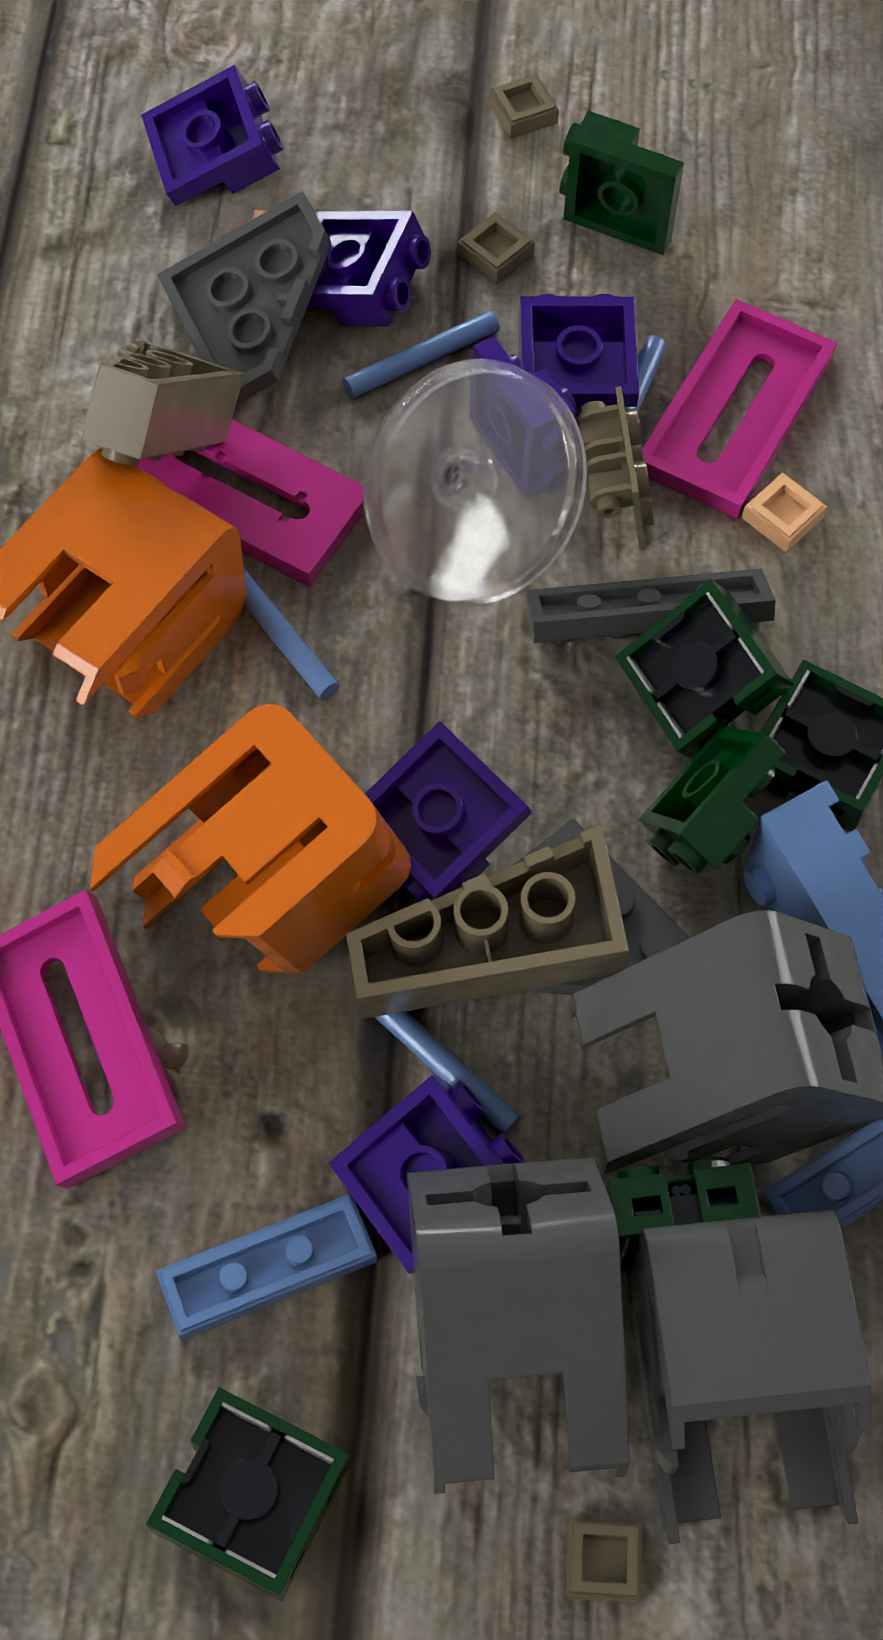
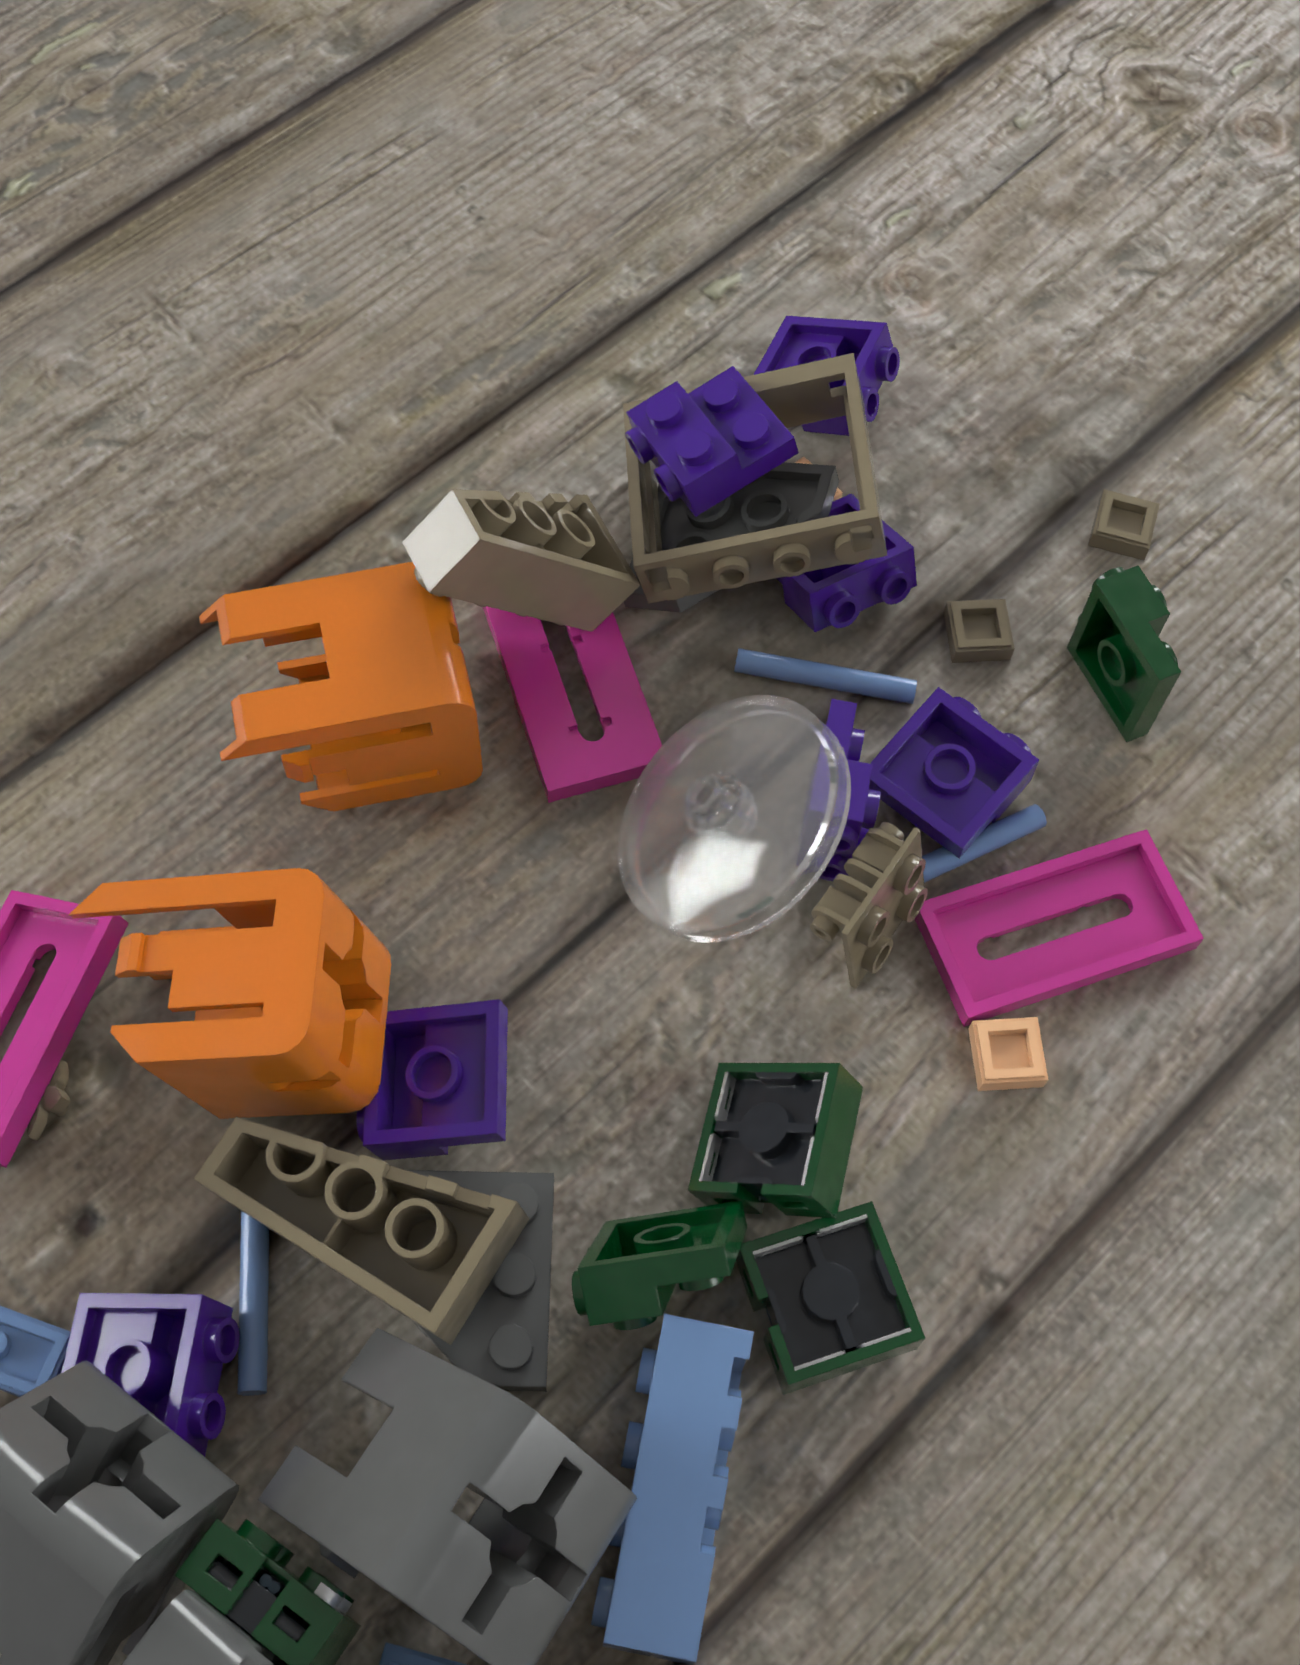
camera: 40 degrees right, 0 degrees up
medium blue bar [244,569,340,700] -> none
dark grey plate [525,568,776,644] -> none
none -> dark tan window [623,353,887,604]
none -> dark purple plate [625,366,799,517]

